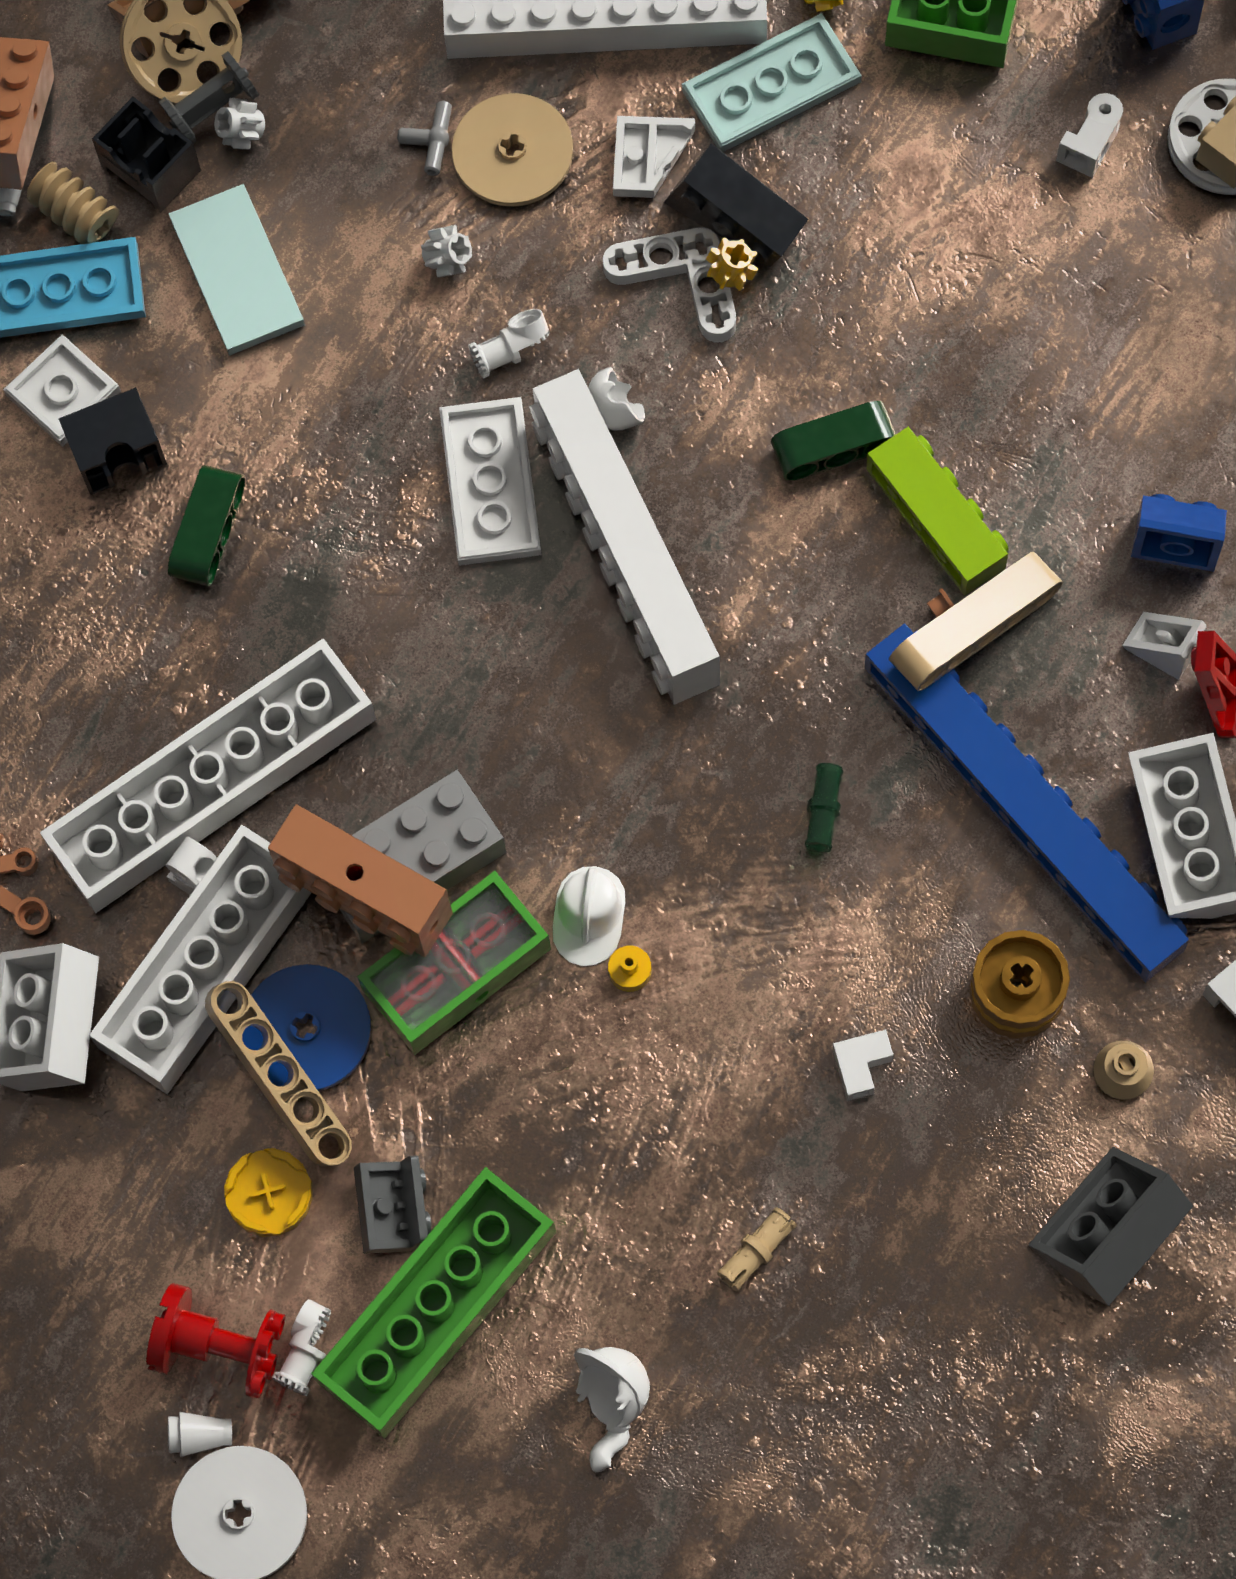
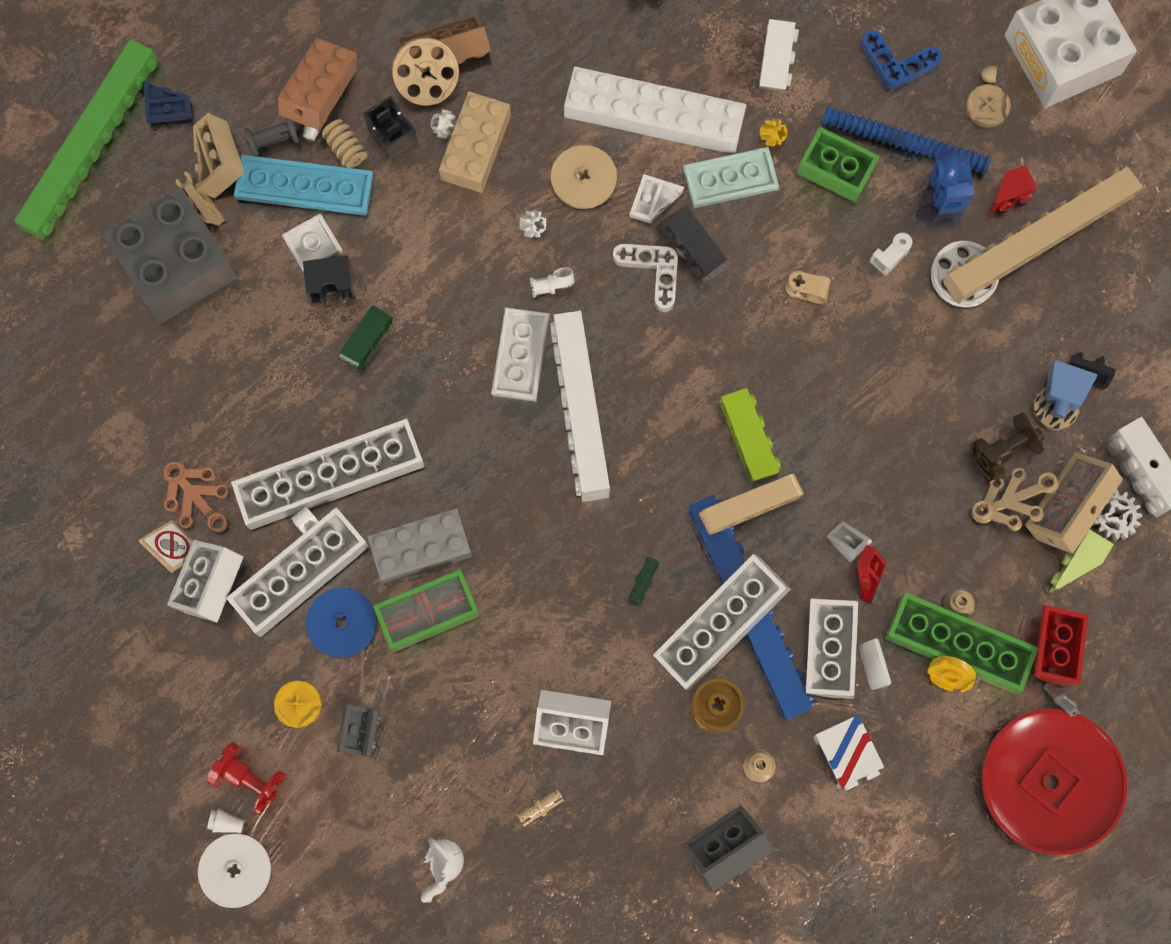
camera: 10 degrees right, 5 degrees up
dark grey hose [158,51,259,143] -> none
light aqua tile [168,184,305,356] -> none
tan beam [205,981,352,1166] -> none
nougat brick [268,804,453,958] -> none
white connector [272,1299,331,1396] -> none
bright green brick [311,1167,556,1439] -> none
light grey piece [397,101,452,176] -> none
white piece [552,866,625,966] -> none
white hair [588,367,645,431] -> none
yellow tile [608,946,652,992] -> none
yellow gear [706,237,758,291] -> none
dark green beam [771,401,896,481] -> none
white piece [833,1030,893,1101] -> none
nougat piece [927,588,954,618] -> none
blue slope [1131,494,1227,572] -> none
none -> tan brick [439,91,511,193]
none -> white slope [533,690,611,755]
none -> white brick [653,554,791,689]
none -> tan piece [785,271,831,304]

